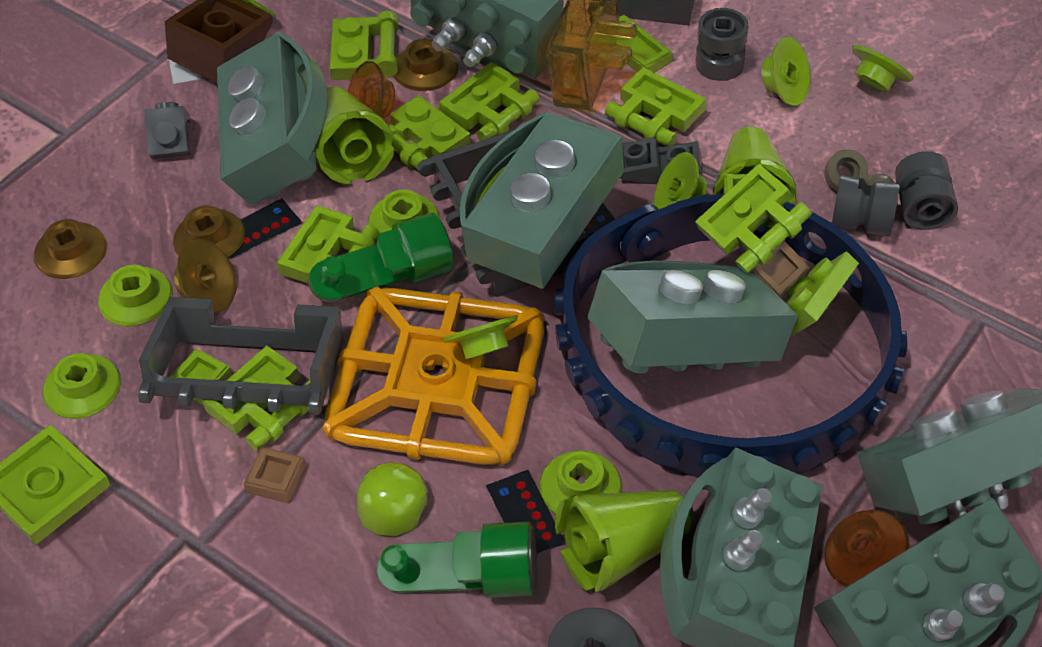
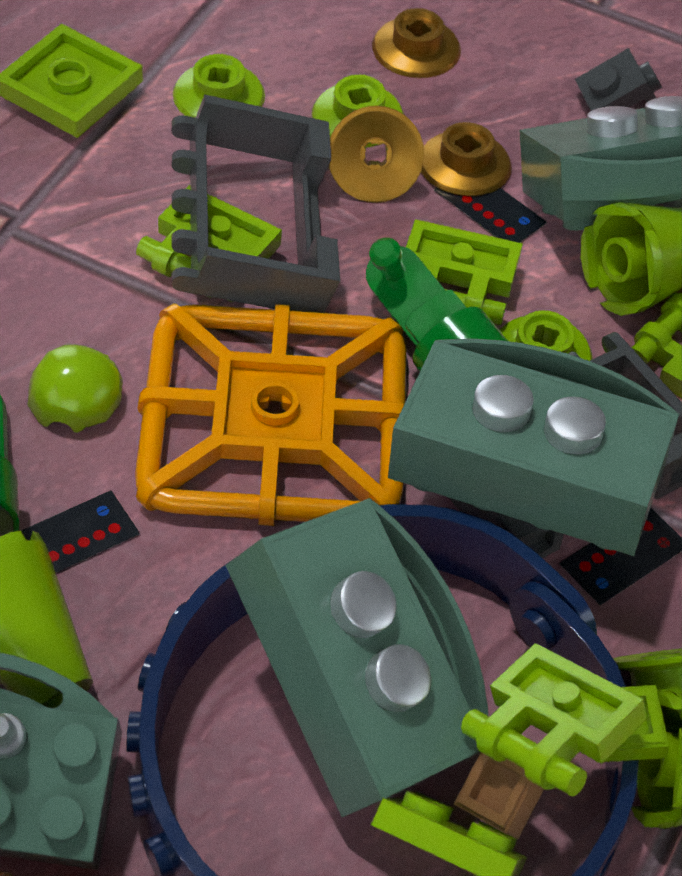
camera: 75 degrees right, 0 degrees up
lime tile [170,348,232,405] -> none
medium nougat tile [243,447,306,504] -> none
lime piece [441,315,518,359] -> none
lime piece [539,450,622,514] -> none

